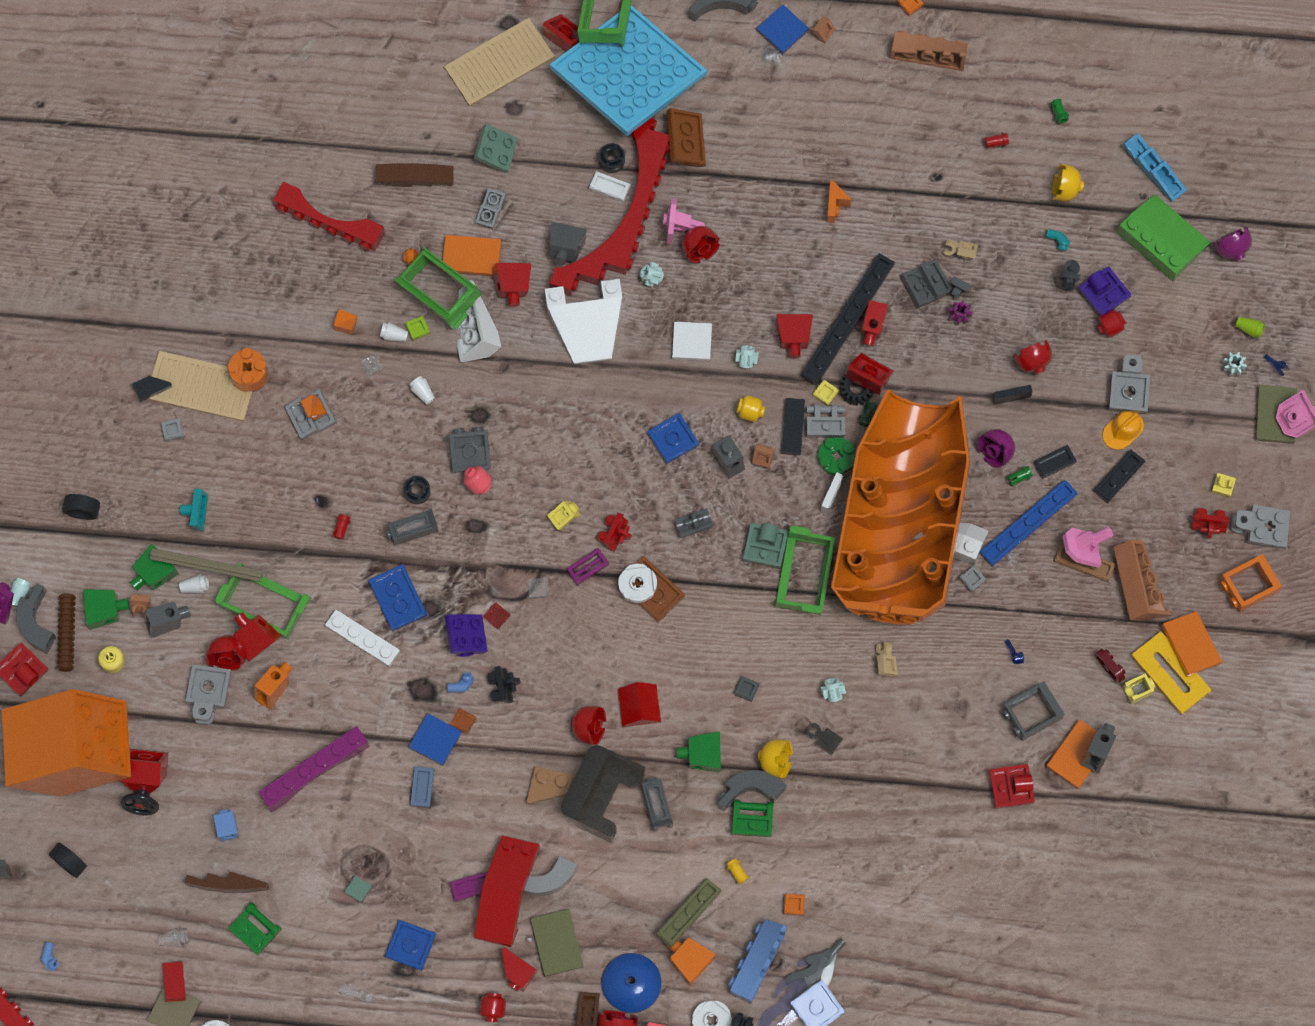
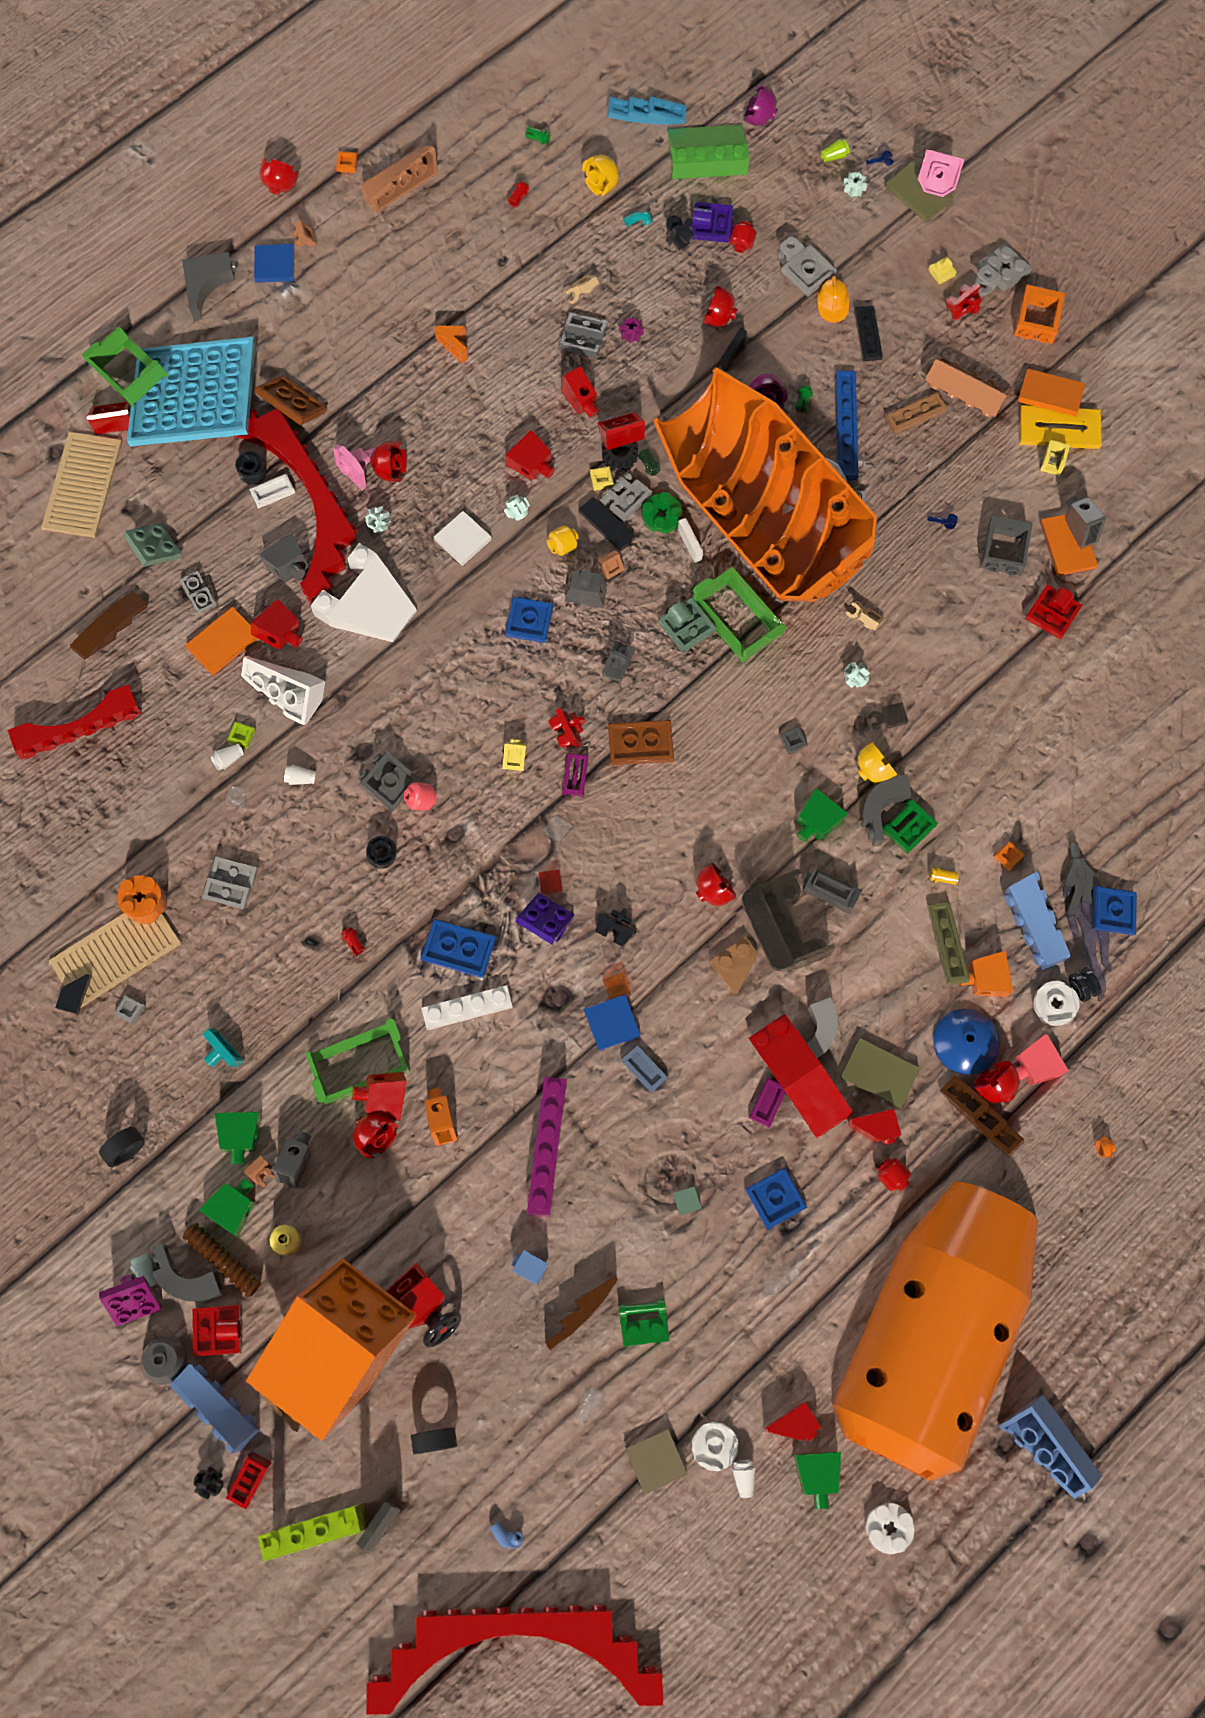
camera: 50 degrees left, 0 degrees up
dark tan axle [150,549,263,581] -> none
red tile [162,962,186,1002] -> none
white cone [179,574,209,593] -> none
light grey plate [186,665,231,725] -> none
orange slope [301,394,326,421] -> none
orange slope [334,309,358,334] -> none
dark grey window [386,508,439,545] -> none
bright green piece [393,247,481,329] -> none
orange plate [403,247,418,265] -> none
medium blue arm [448,672,474,693] -> none
white plate [618,564,657,603] -> none
red slope [618,682,661,727] -> none
black plate [801,253,895,385] -> none
dark grey tile [951,276,972,298] -> none
black tile [1034,445,1077,479] -> none
bright pink piece [1062,527,1114,568] -> none
dark red plate [1094,648,1126,684] -> none

